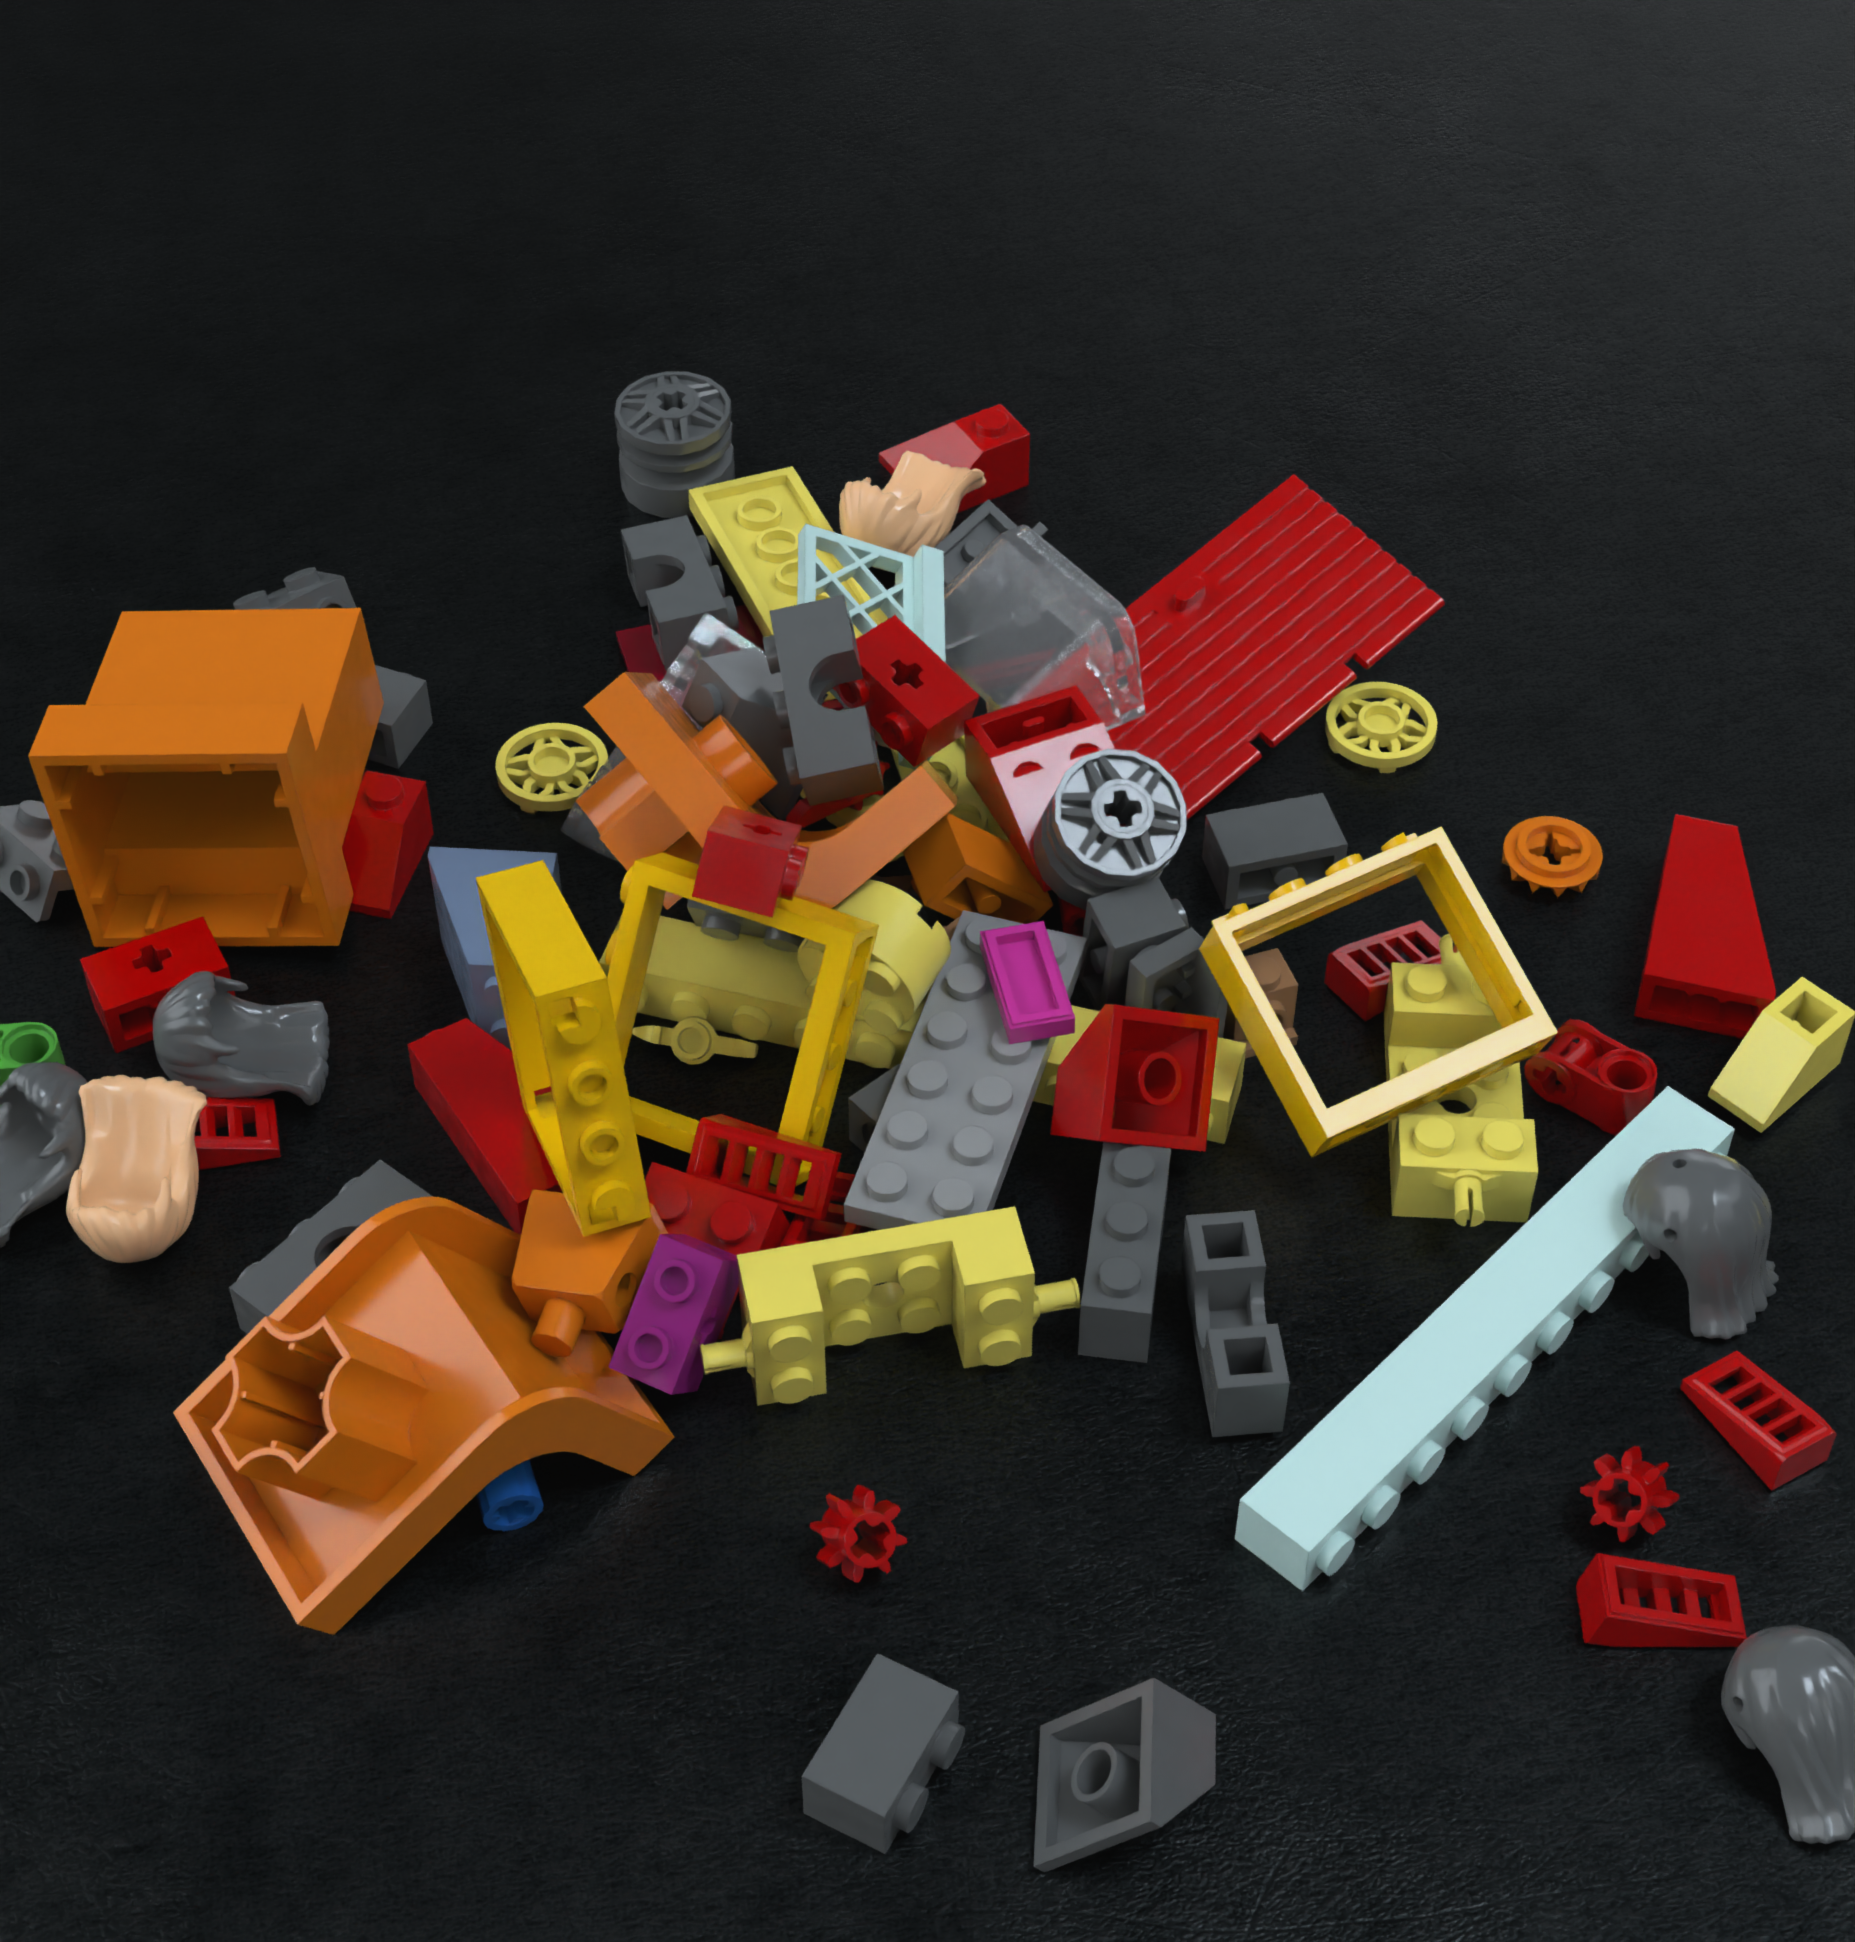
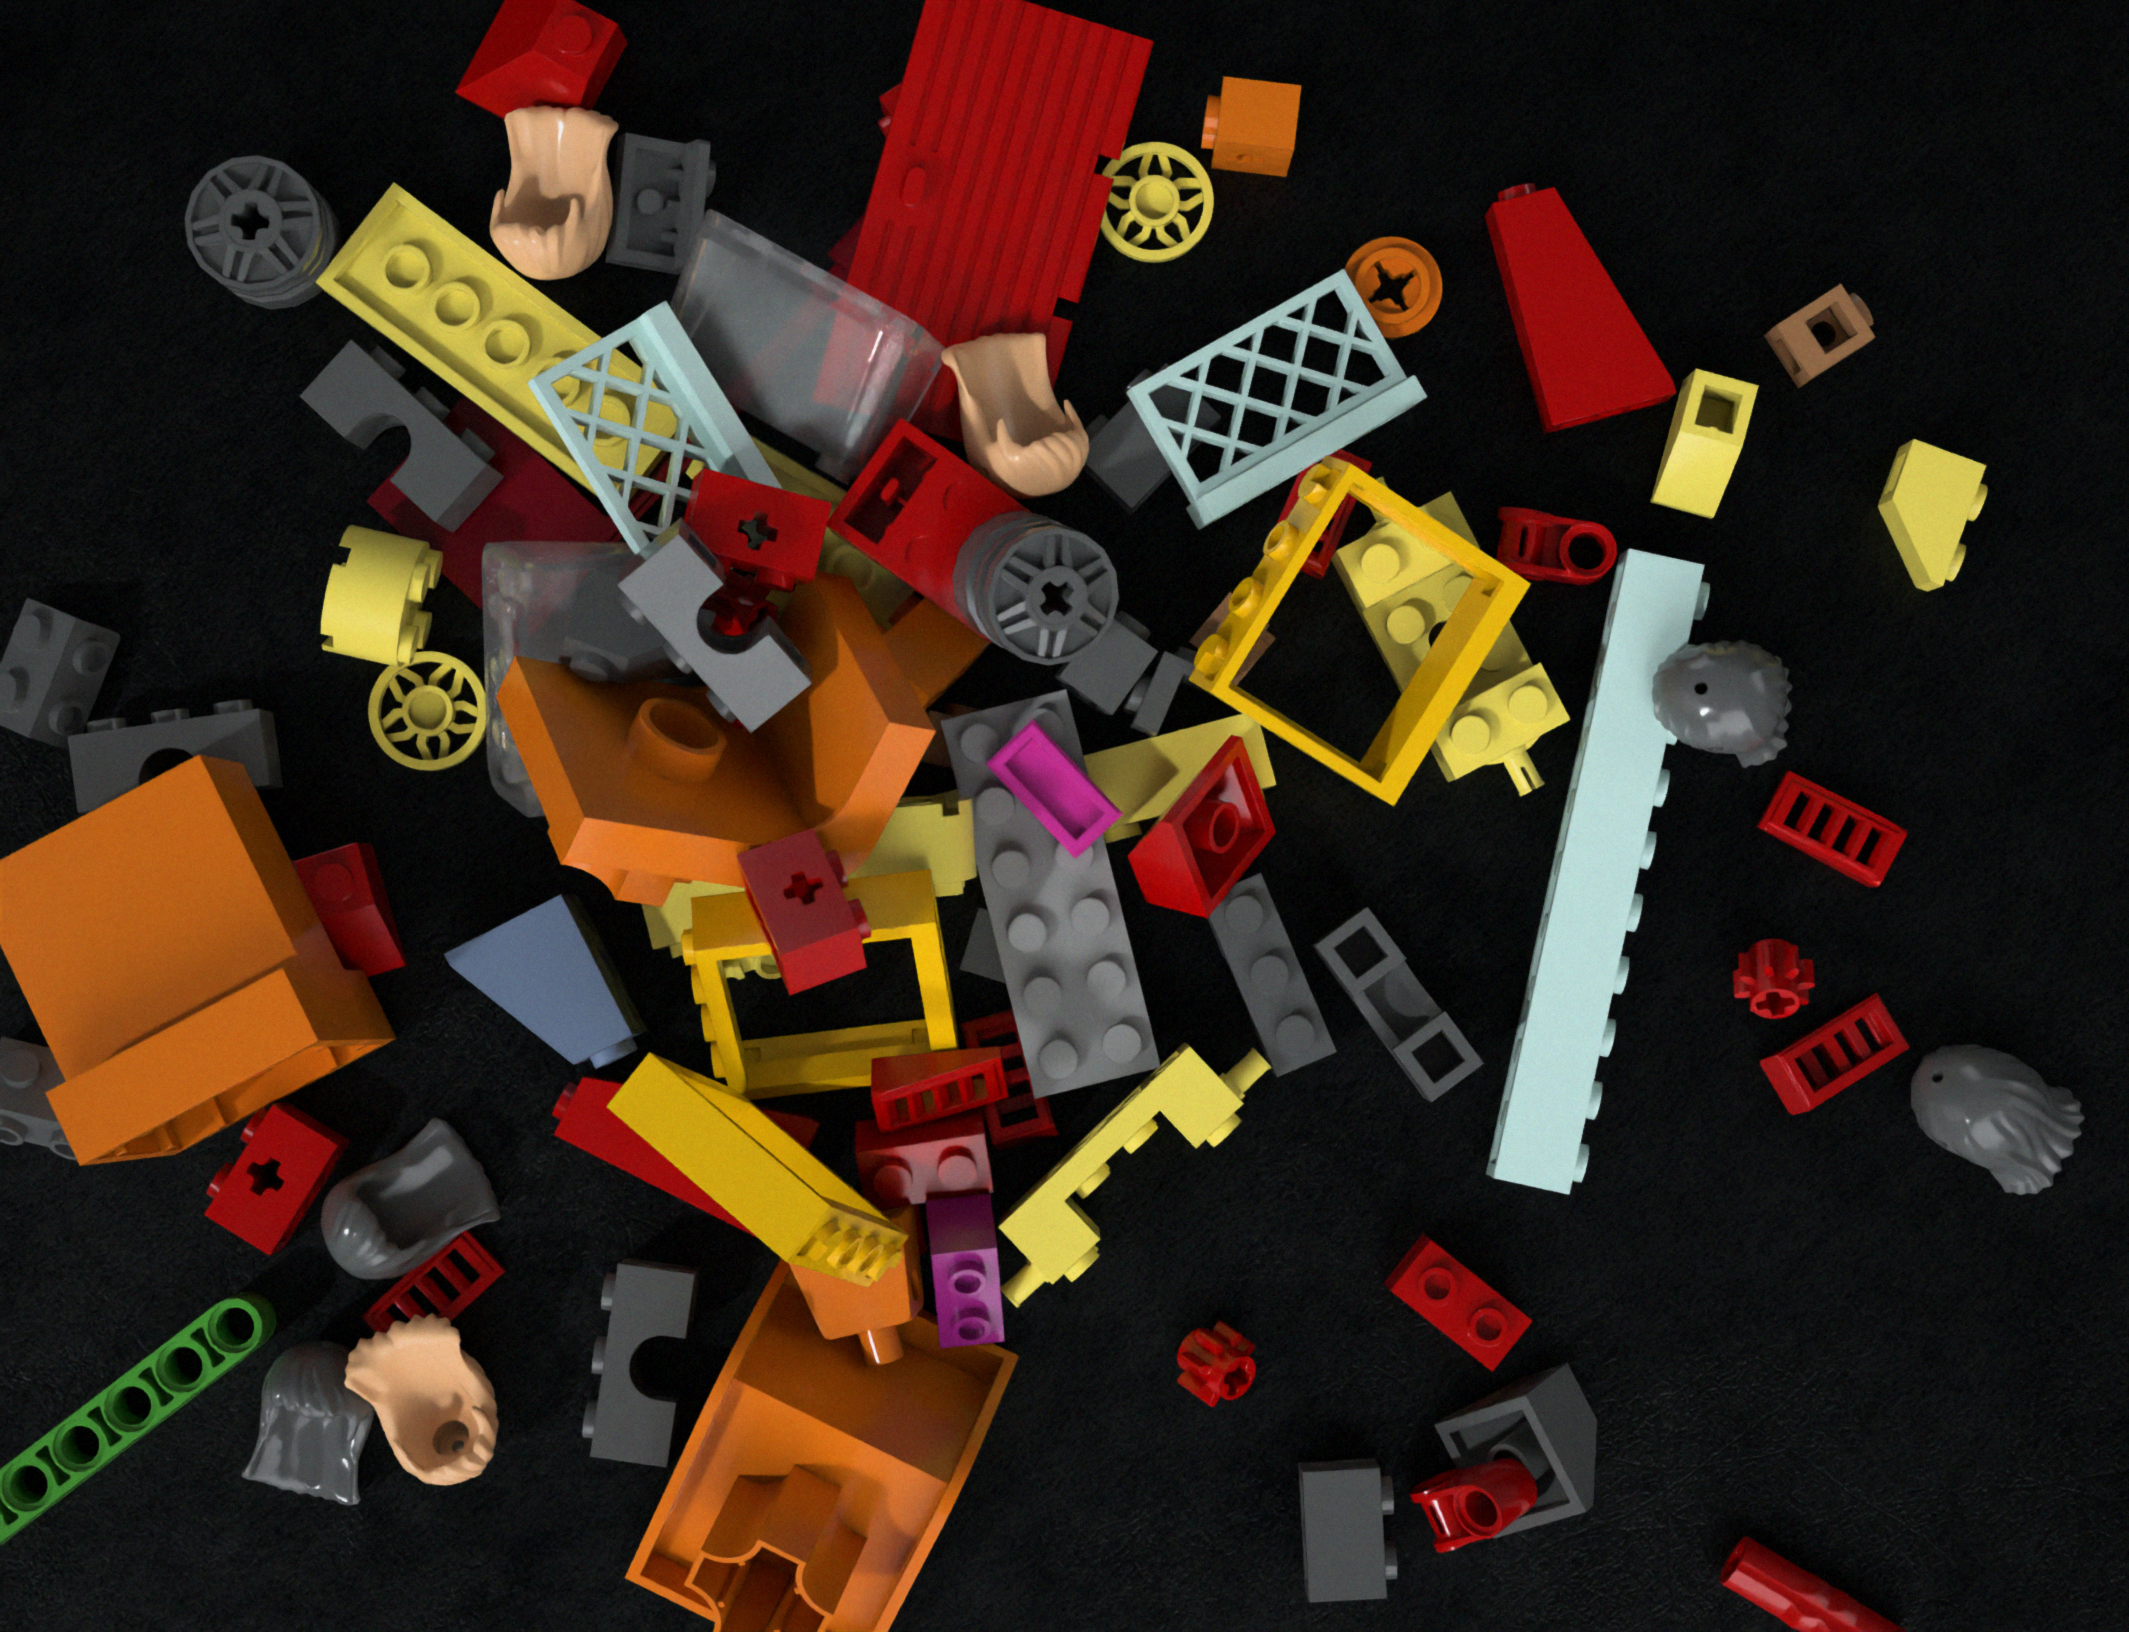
camera: 30 degrees left, 40 degrees up
none -> light yellow brick [321,525,443,667]
none -> light nougat piece [941,332,1089,499]
none -> light aqua fence [1126,269,1427,530]
none -> orange brick [1201,77,1301,177]
none -> red brick [1384,1233,1532,1372]
none -> red piece [1409,1458,1538,1553]

